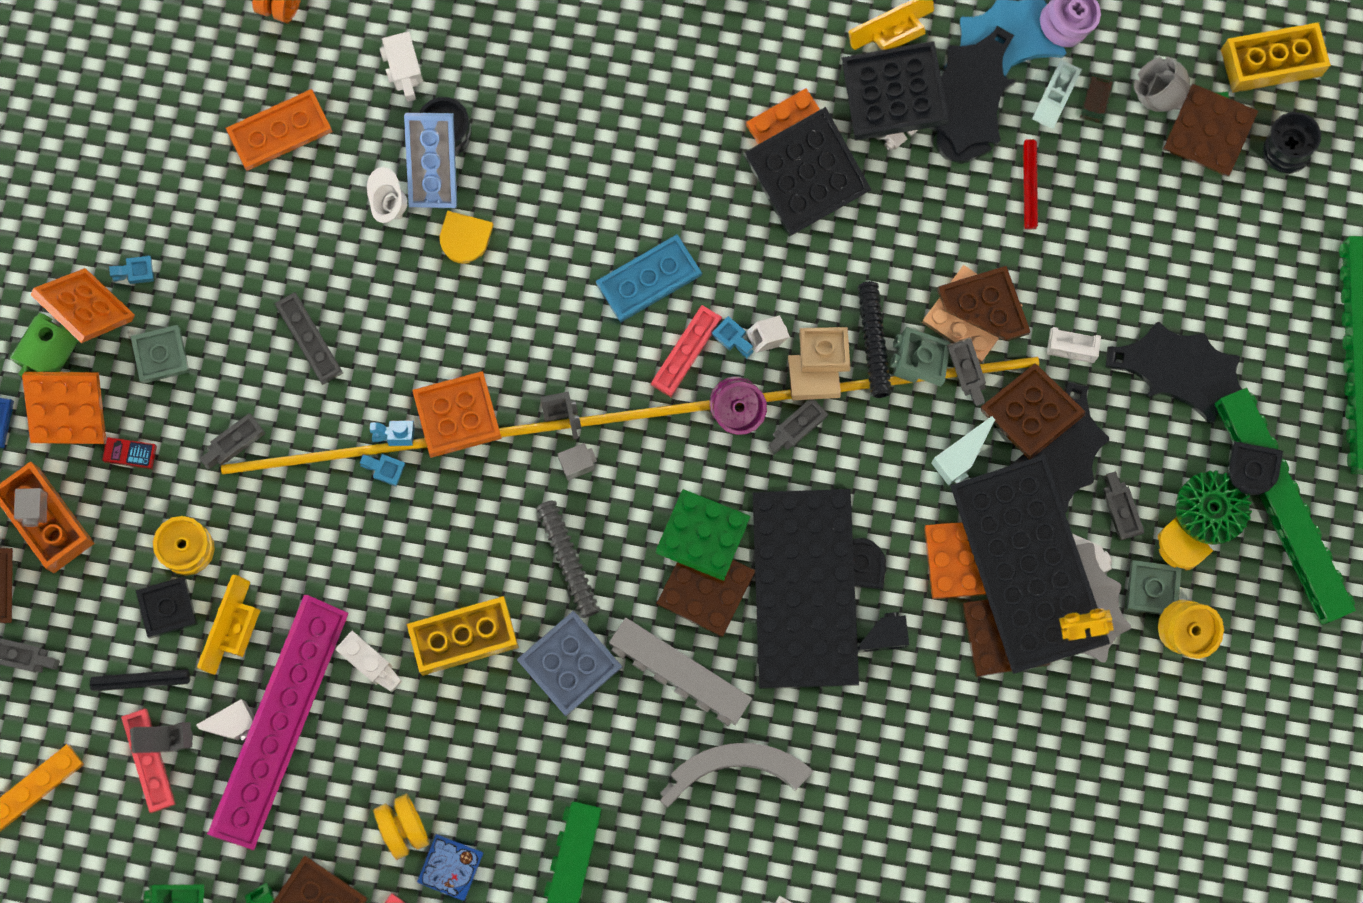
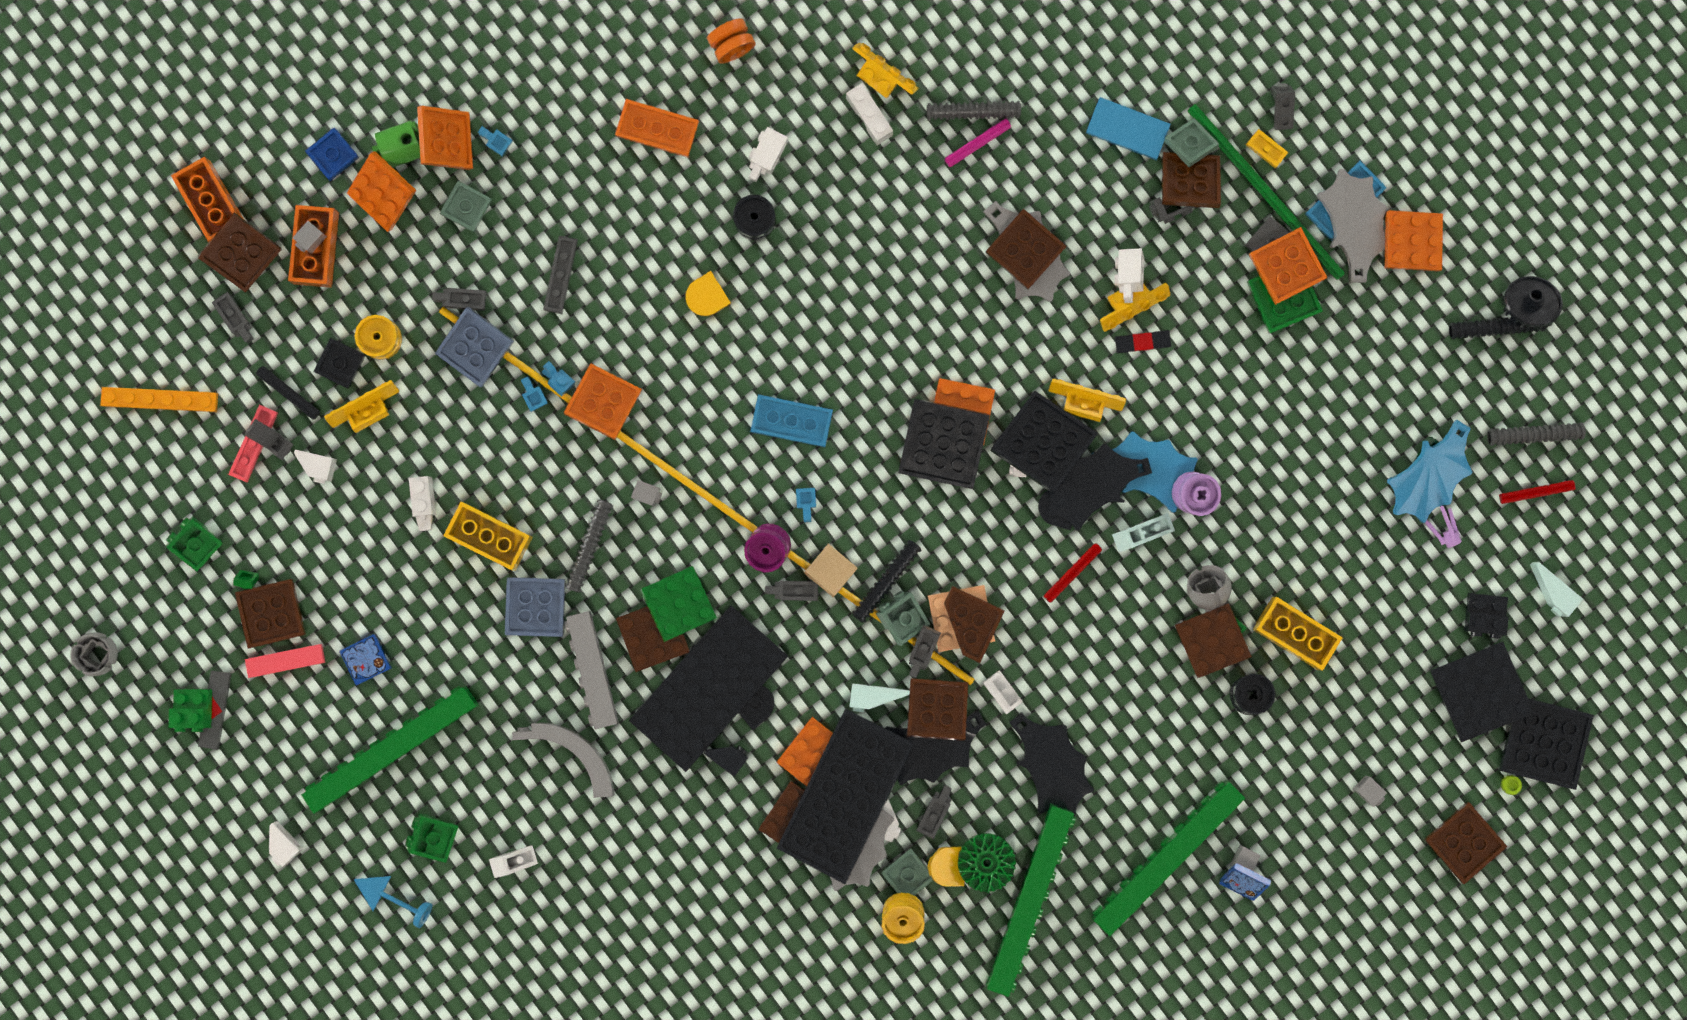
camera: 45 degrees right, 10 degrees up
tile [102,437,157,470] -> none
dark pink plate [207,595,349,850] -> none
white piece [367,167,407,223] -> none
yellow wheel [373,794,430,860] -> none
light blue piece [404,113,457,208] -> none
dark grey bracket [540,391,581,439] -> none
coral tile [651,305,722,397] -> none
white brick [746,316,790,353] -> none
tan tile [799,327,850,372] -> none
yellow hinge [1059,608,1114,641] -> none
tile [1080,73,1115,124] -> none
black tile [1228,441,1283,495] -> none
none -> sand blue plate [435,307,514,388]

